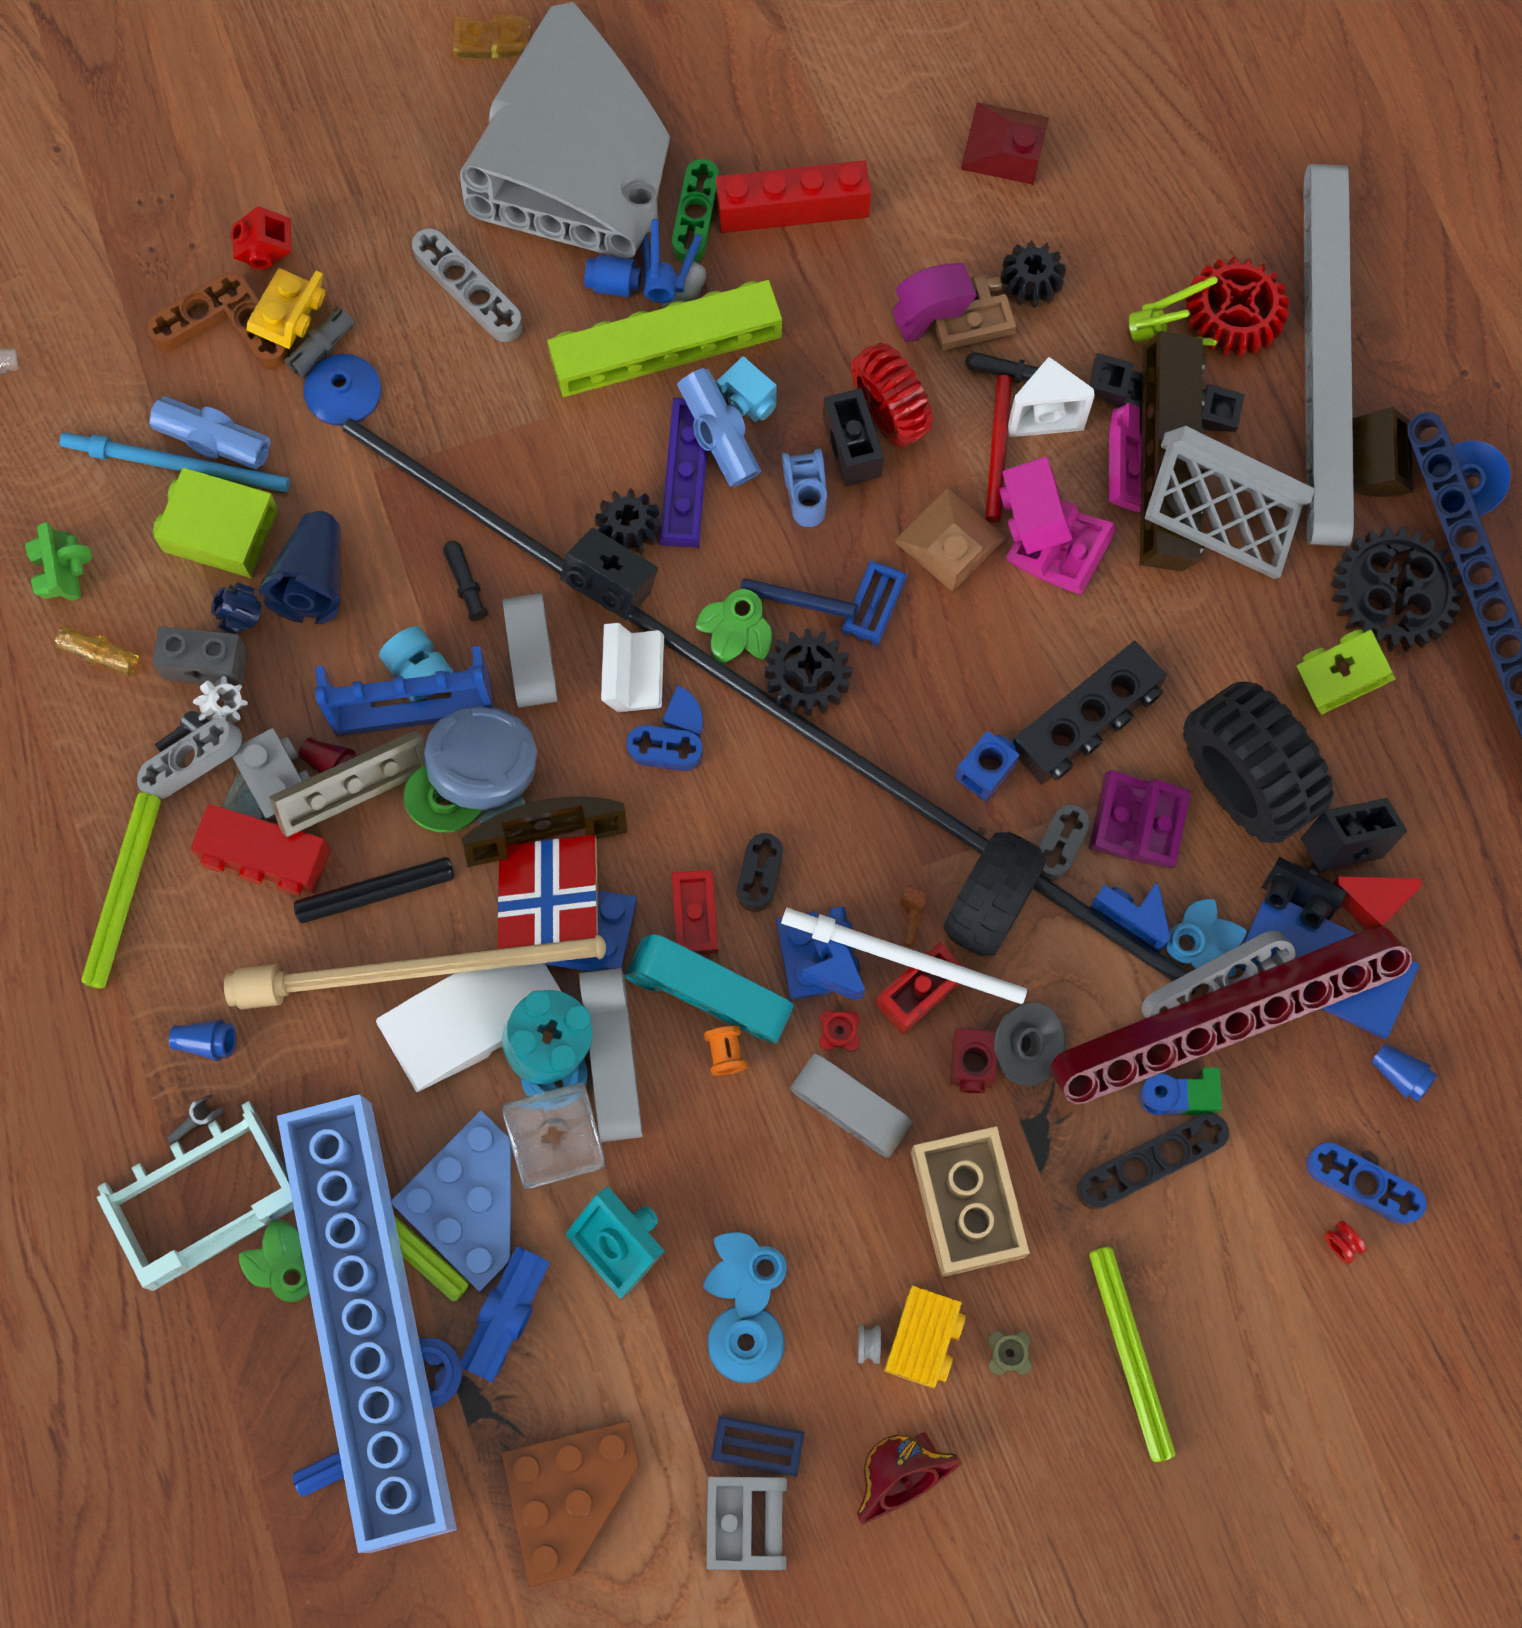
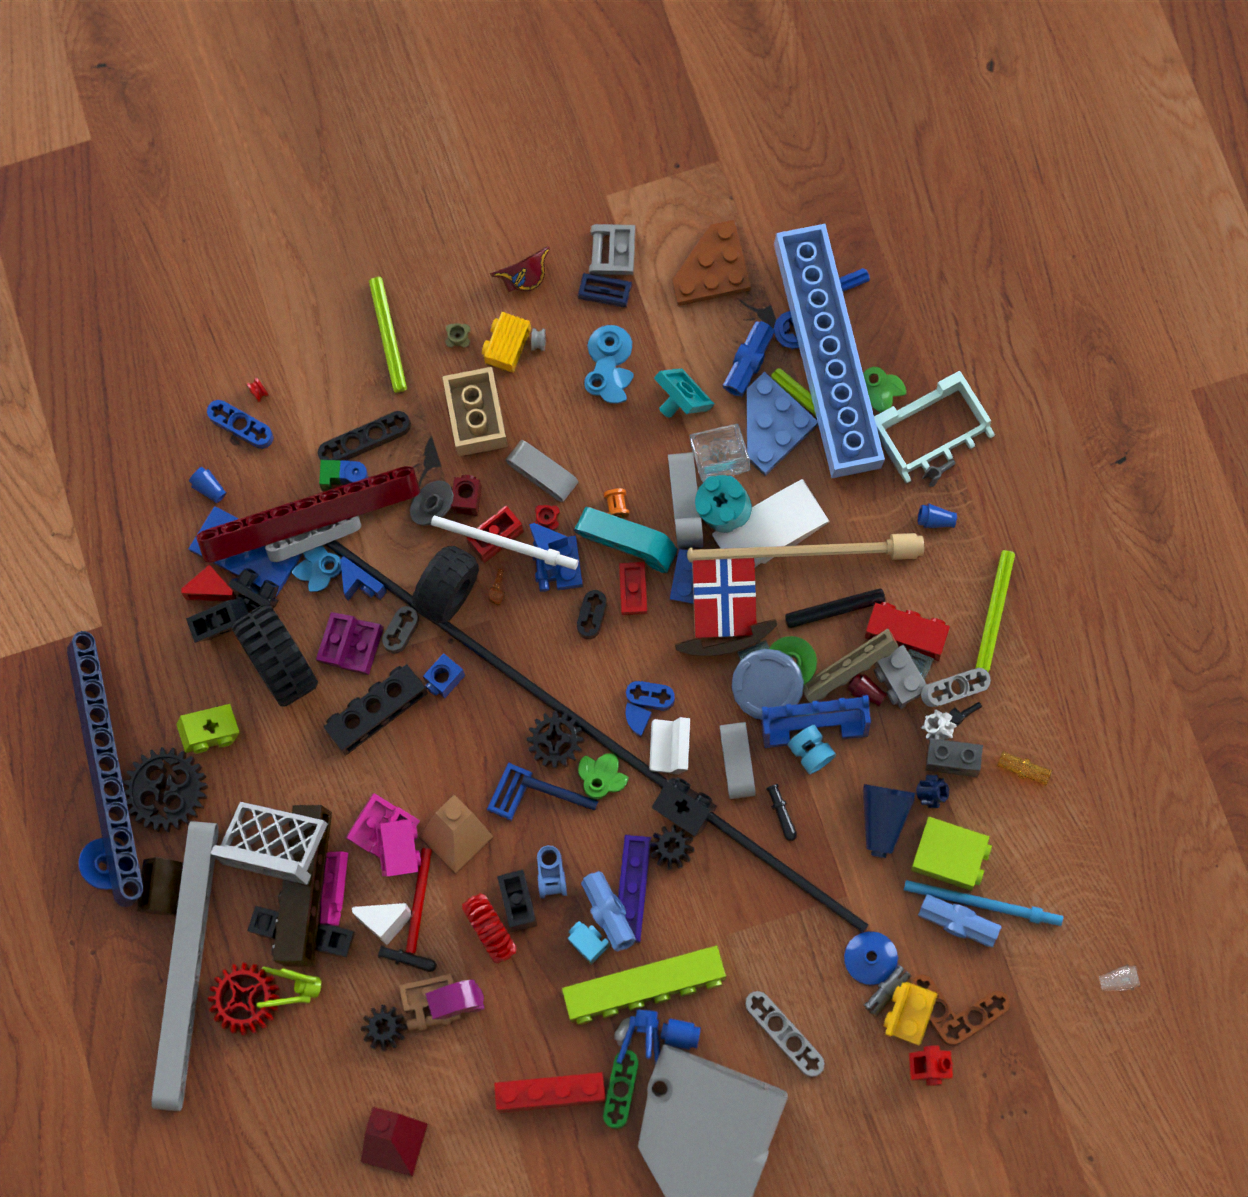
camera: 170 degrees left, 0 degrees up
bright green hips [25,522,92,601] -> none

